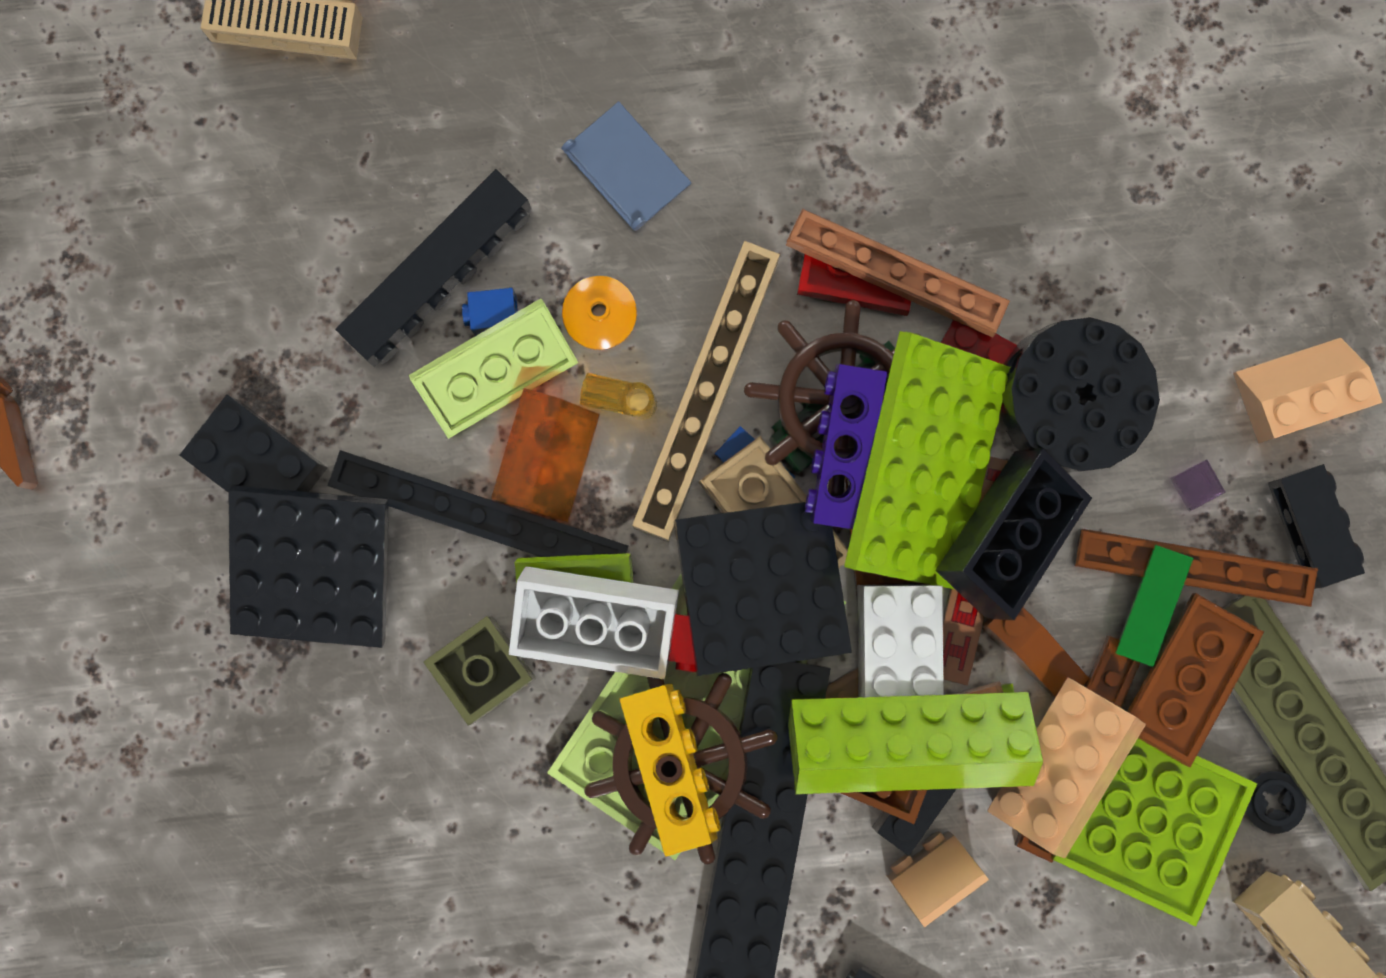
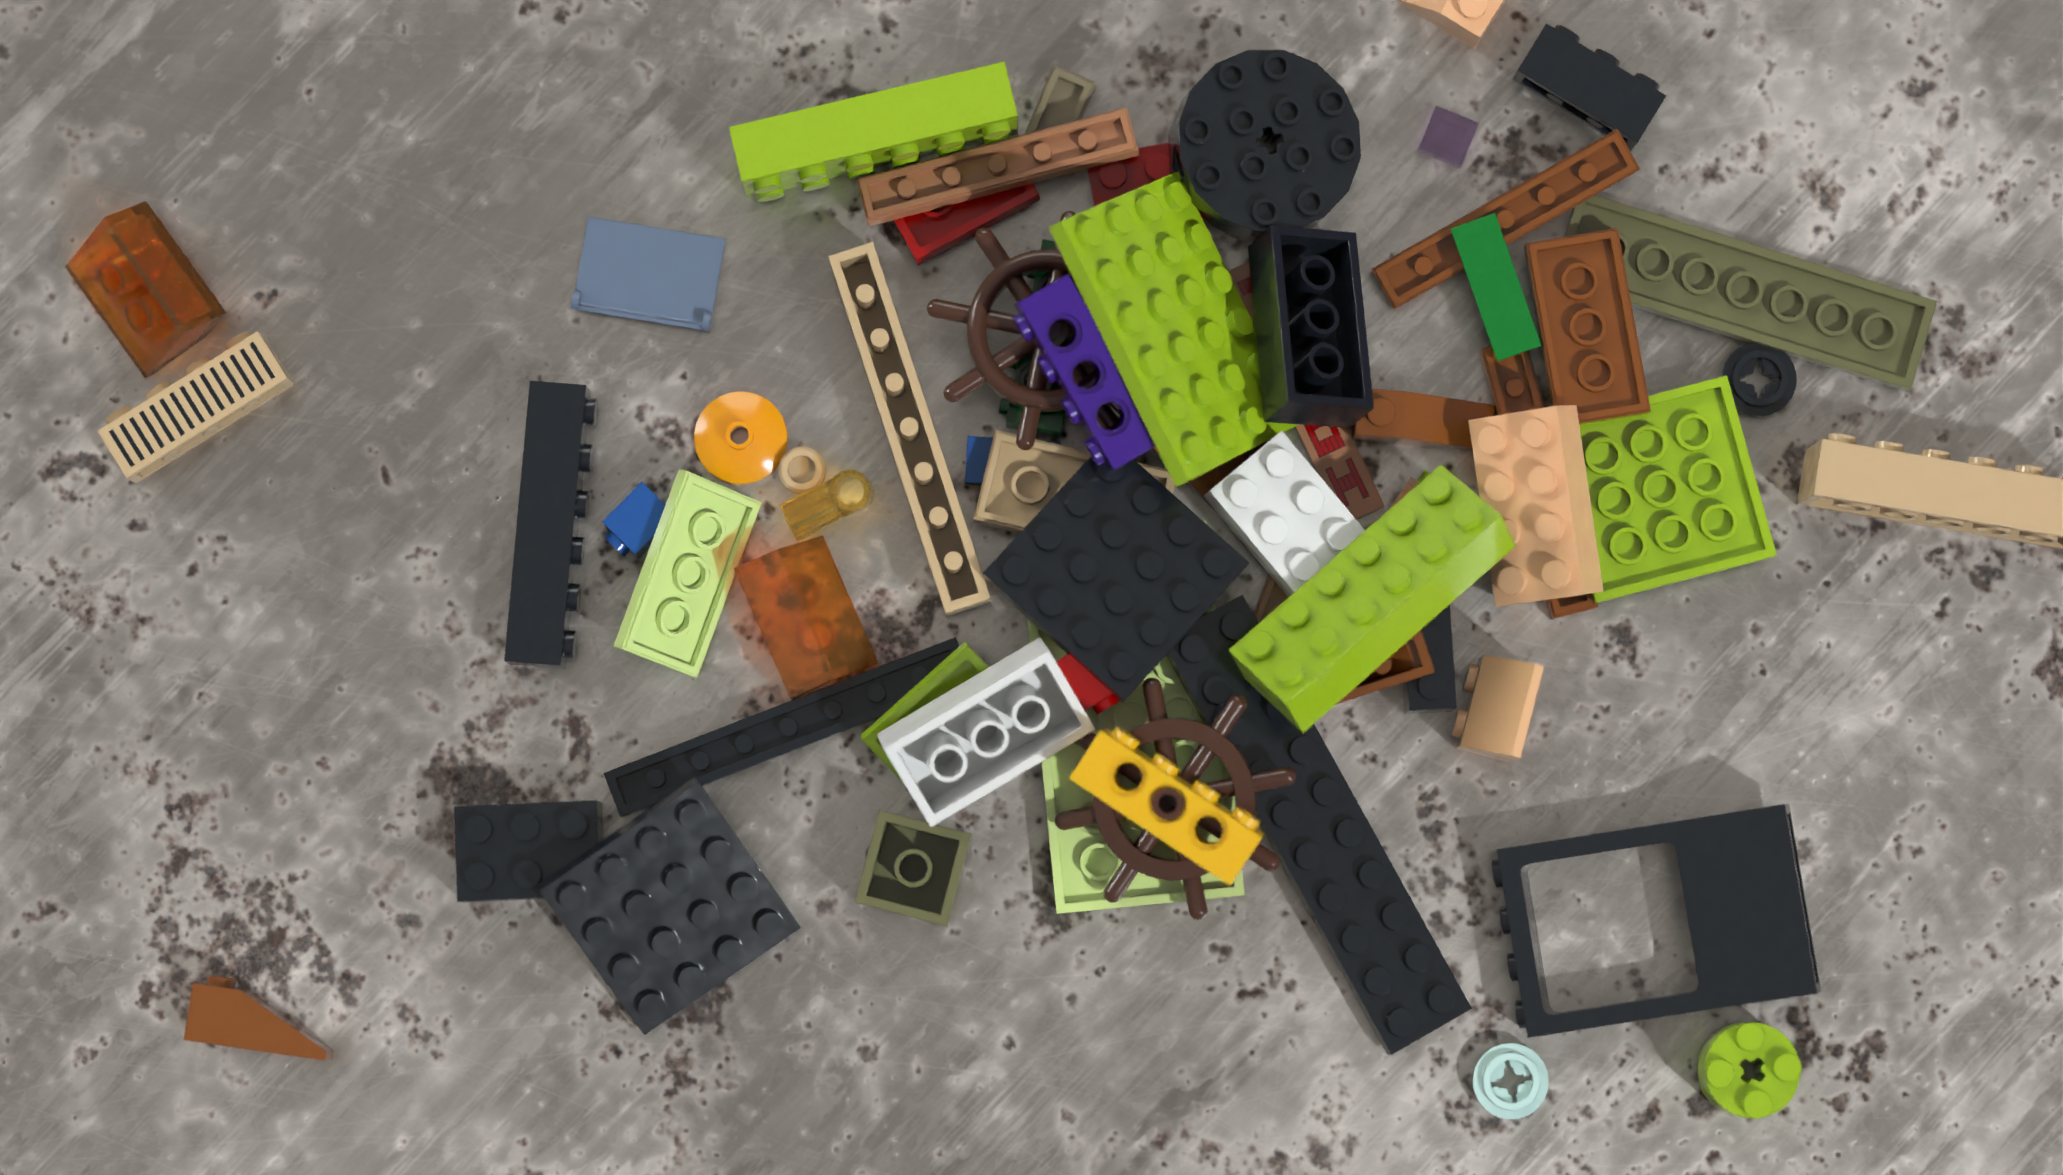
camera: 40 degrees left, 0 degrees up
none -> lime brick [729,61,1018,202]
none -> tan tile [778,447,826,495]
none -> dark tan tile [1025,65,1096,134]

